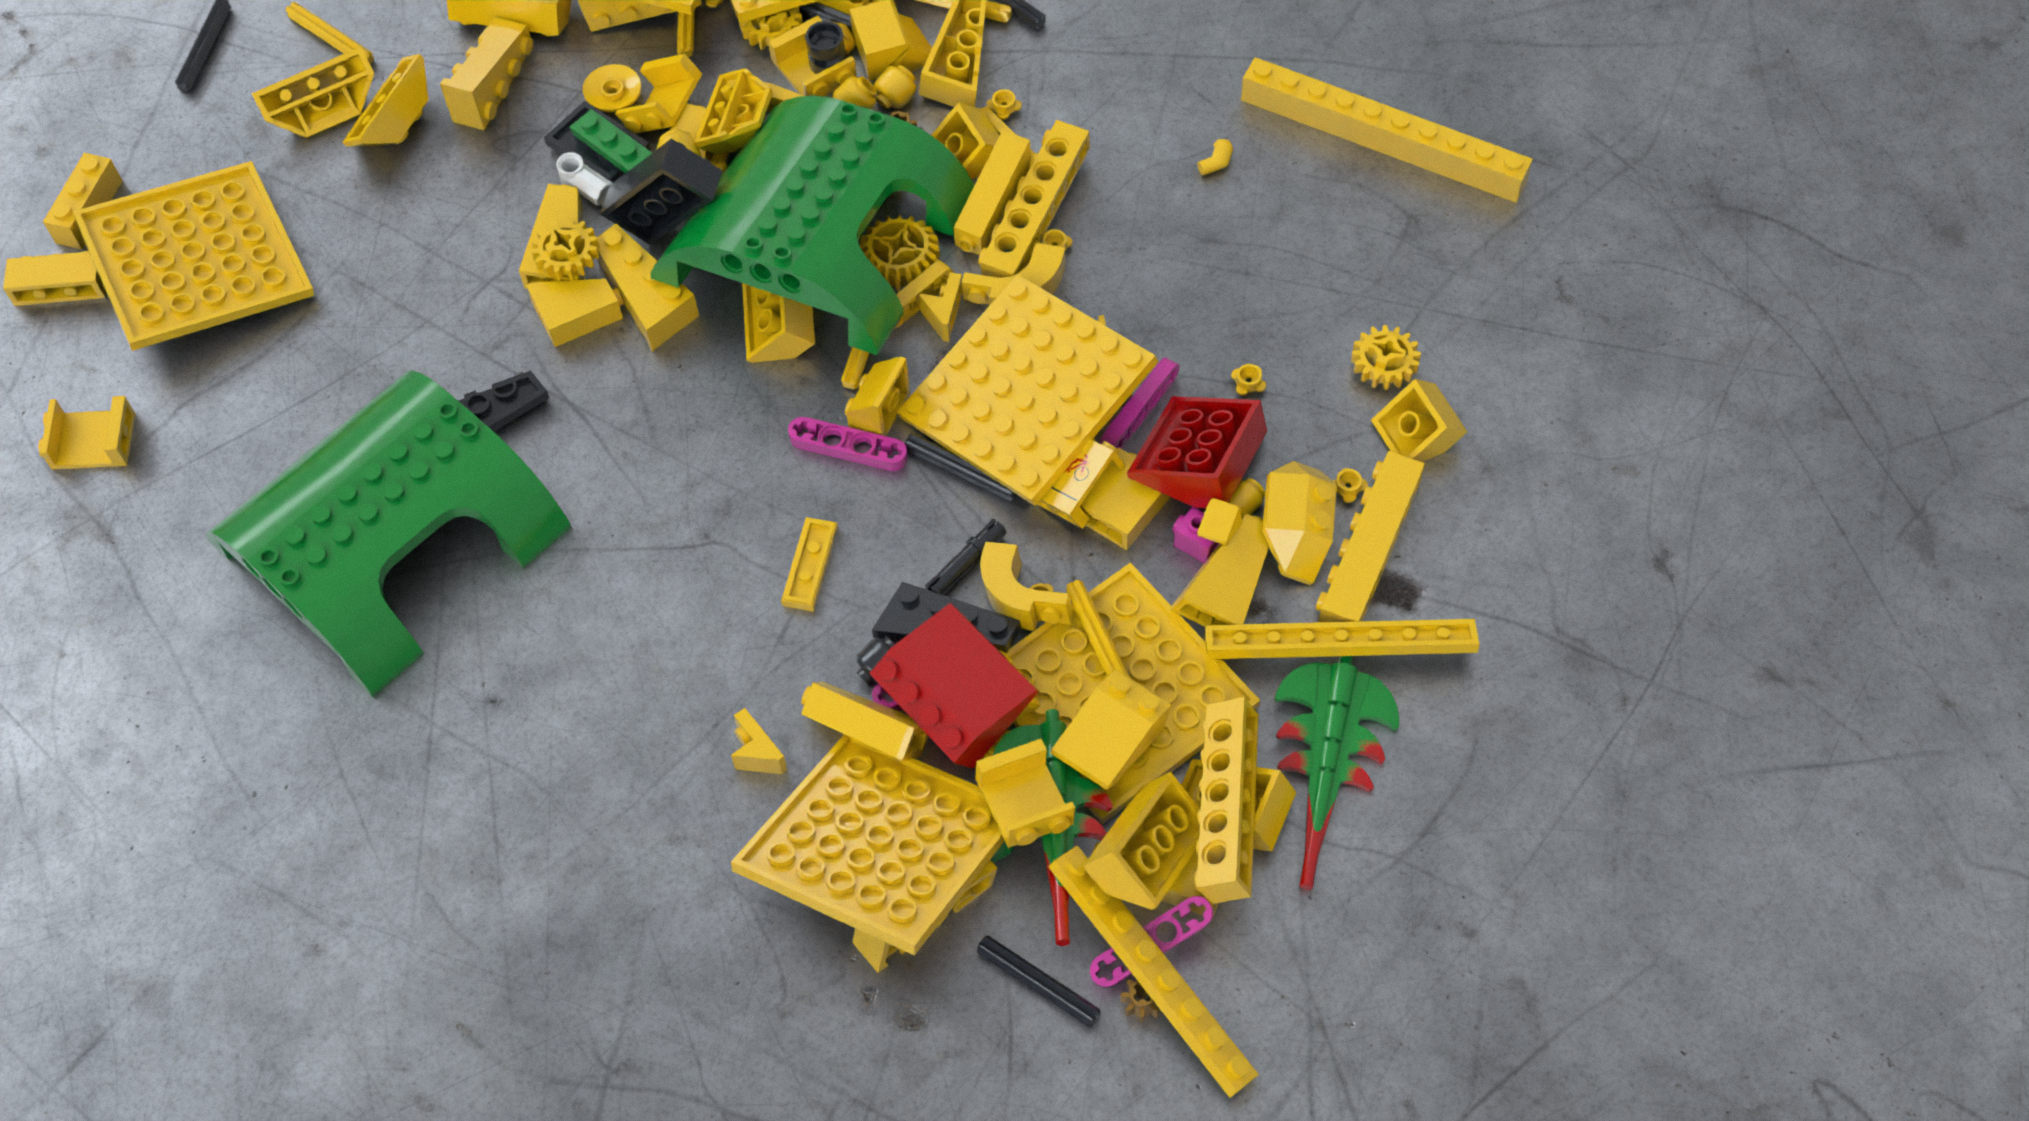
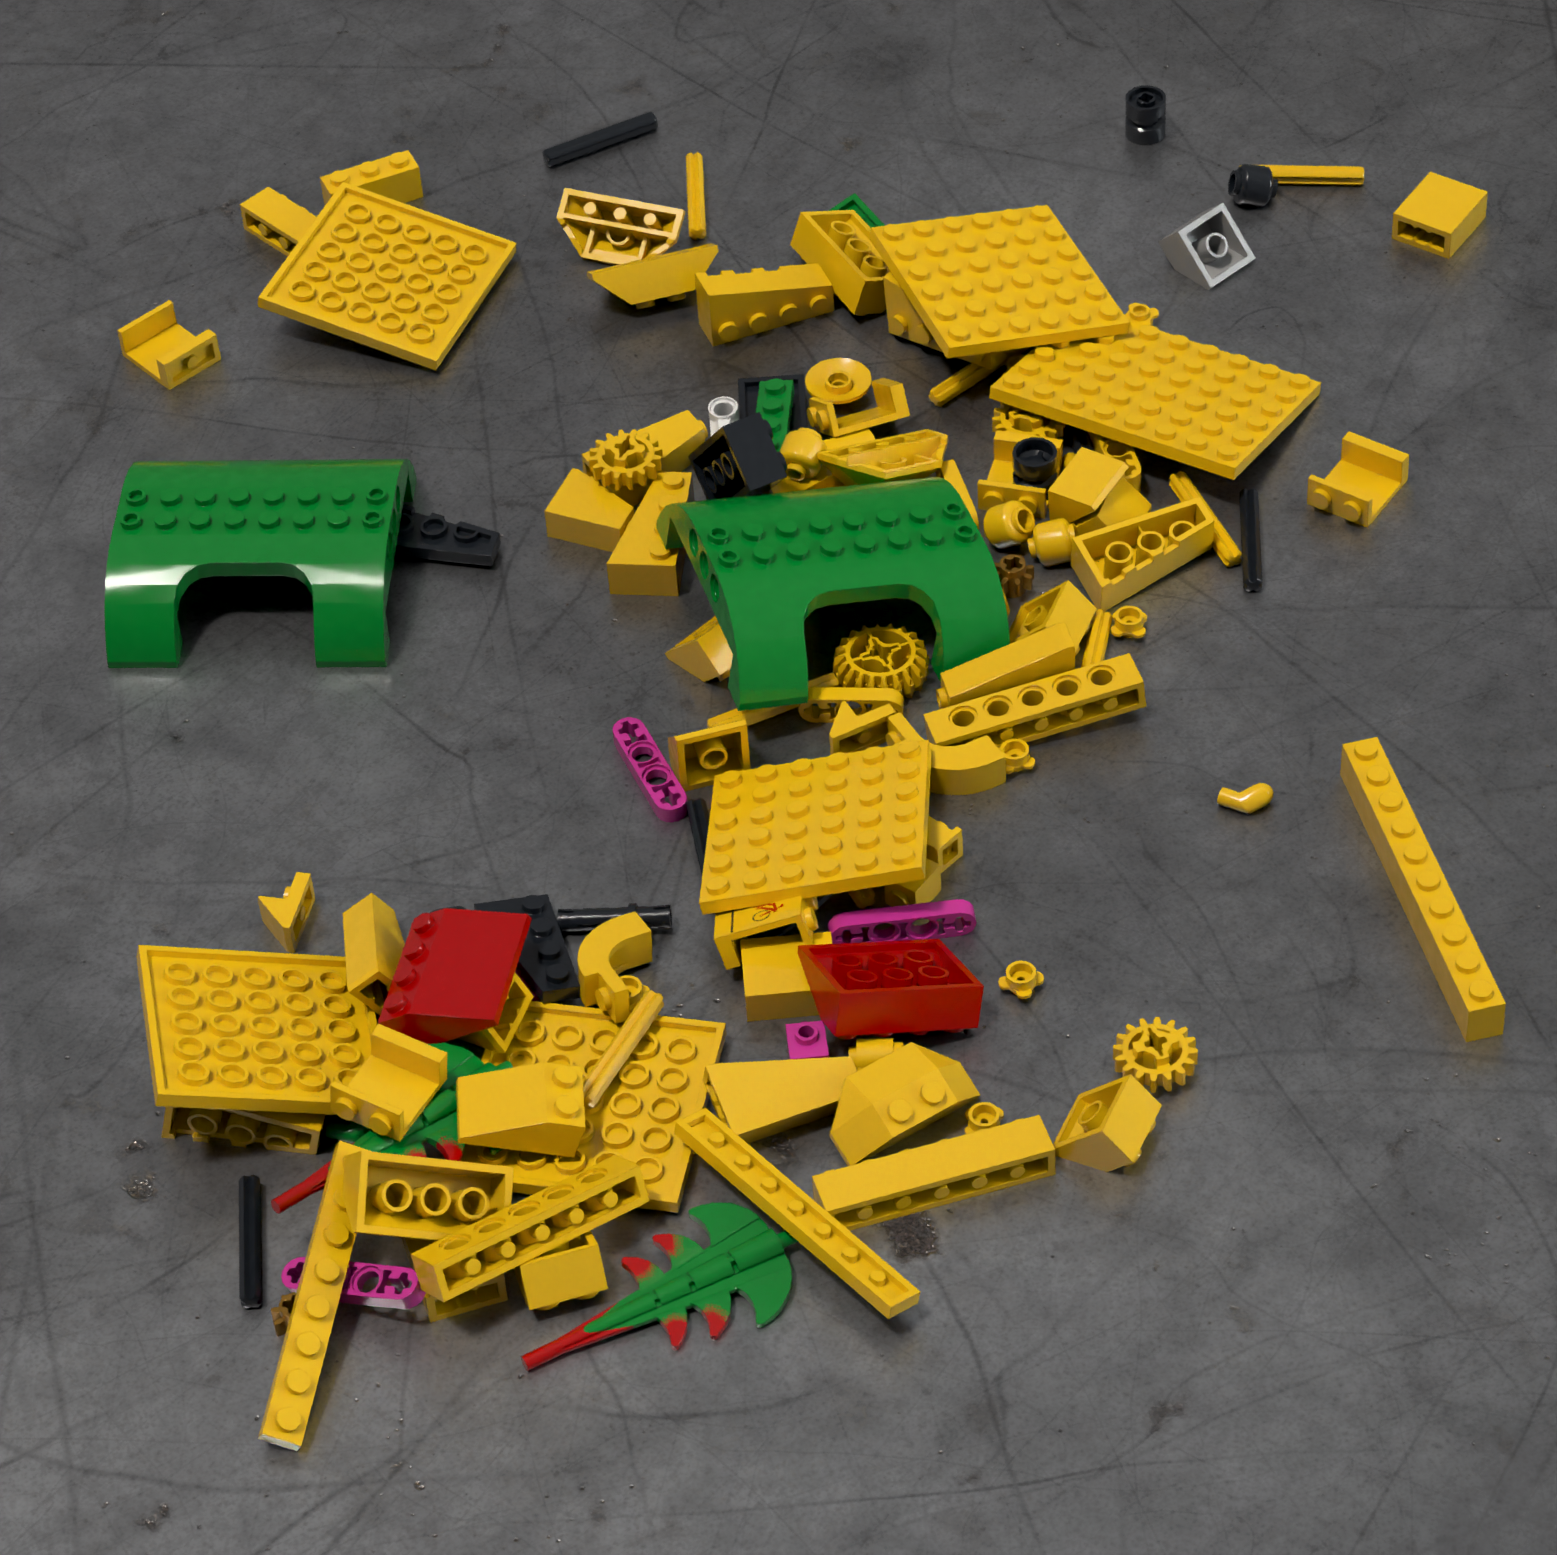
camera: 50 degrees right, 15 degrees down
yellow tile [781,517,838,612] -> none
yellow slope [1197,498,1243,546] -> none

